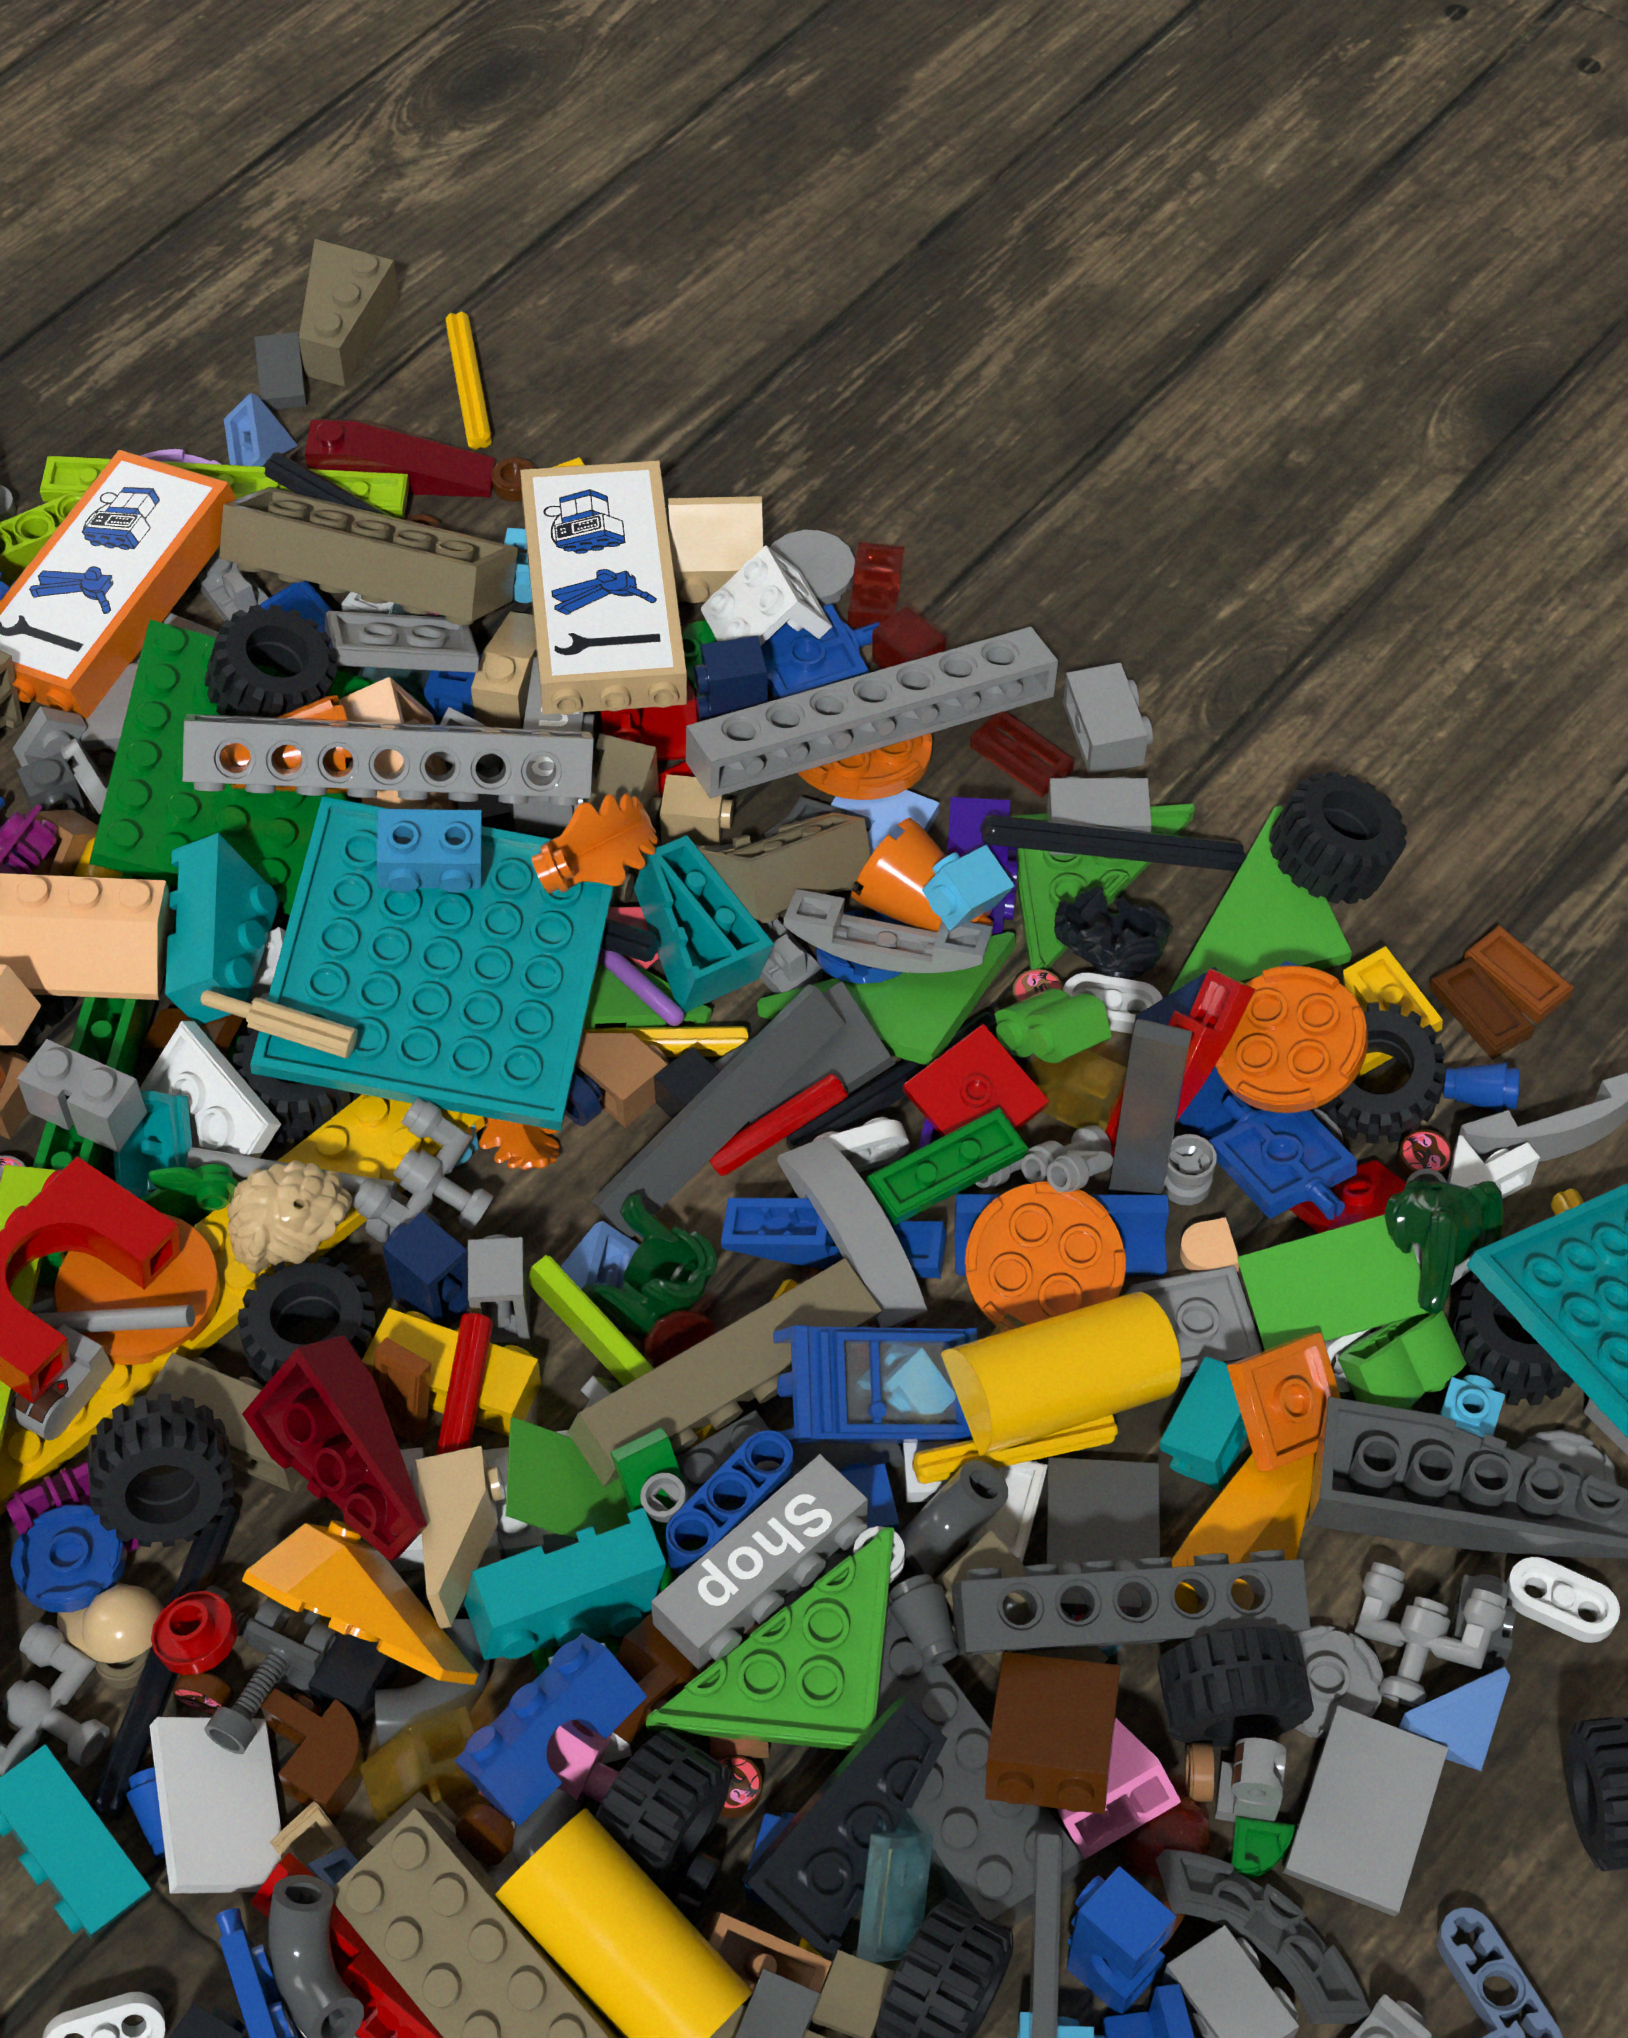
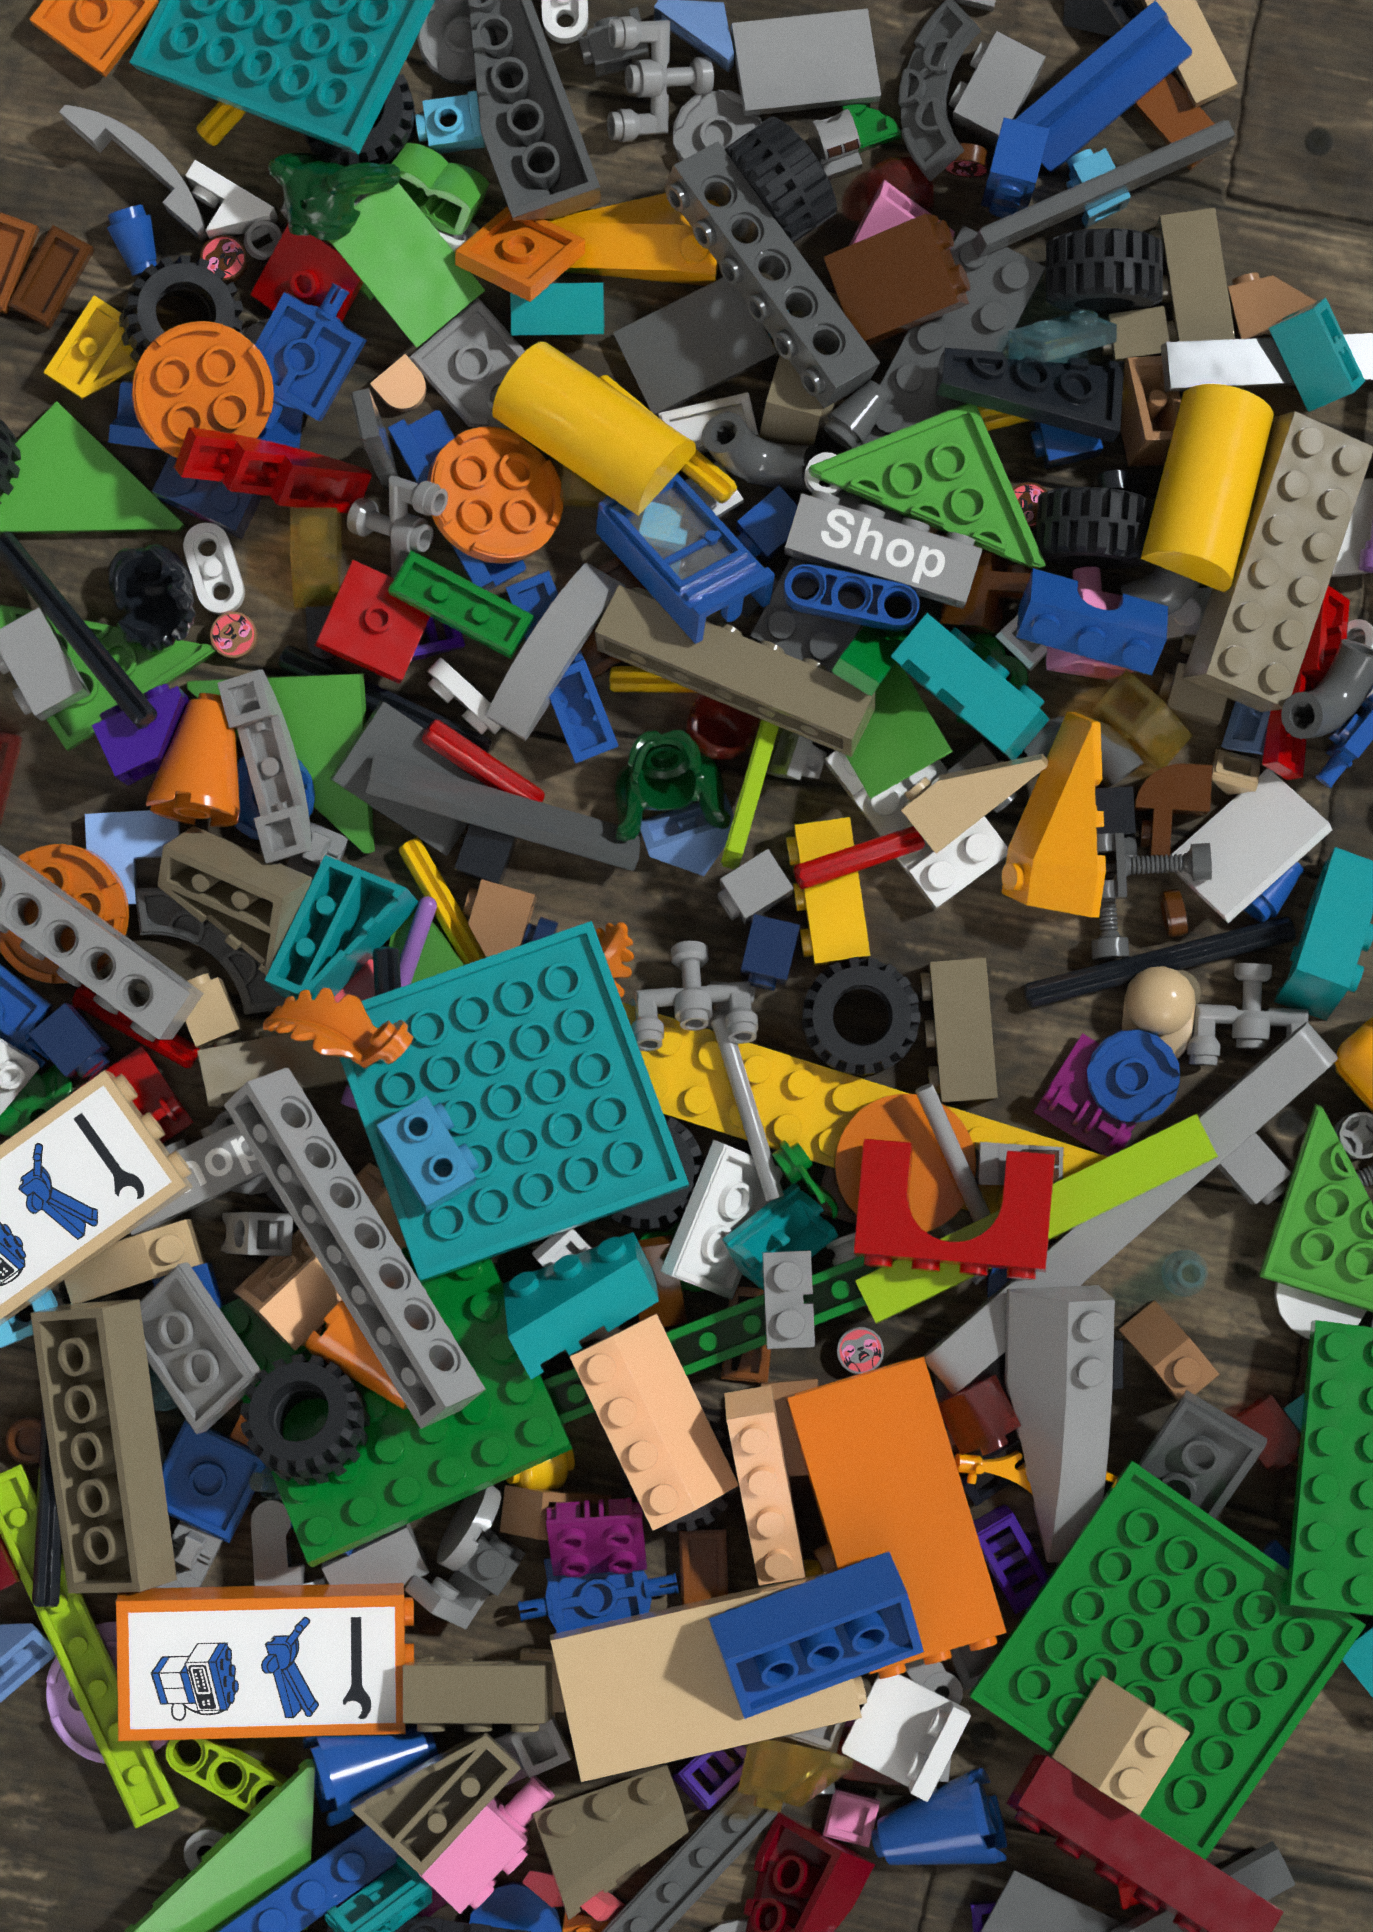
camera: 115 degrees left, 30 degrees up
black tyre [87,1393,234,1547] -> none
red plate [151,1591,239,1675] -> none
tan axle [200,990,358,1059] -> none
tan hair [227,1160,352,1273] -> none
dark red wedge [242,1335,427,1561] -> none
dark orange tile [373,1337,431,1444] -> none
reddish brown tile [455,1804,514,1865] -> none
light grey hinge [640,1473,689,1522] -> none
medium azure brick [921,845,1015,931] -> none
bright green brick [995,988,1112,1063] -> none
light grey wheel [1163,1134,1217,1205] -> none
medium nougat tile [1185,1742,1214,1802] -> none

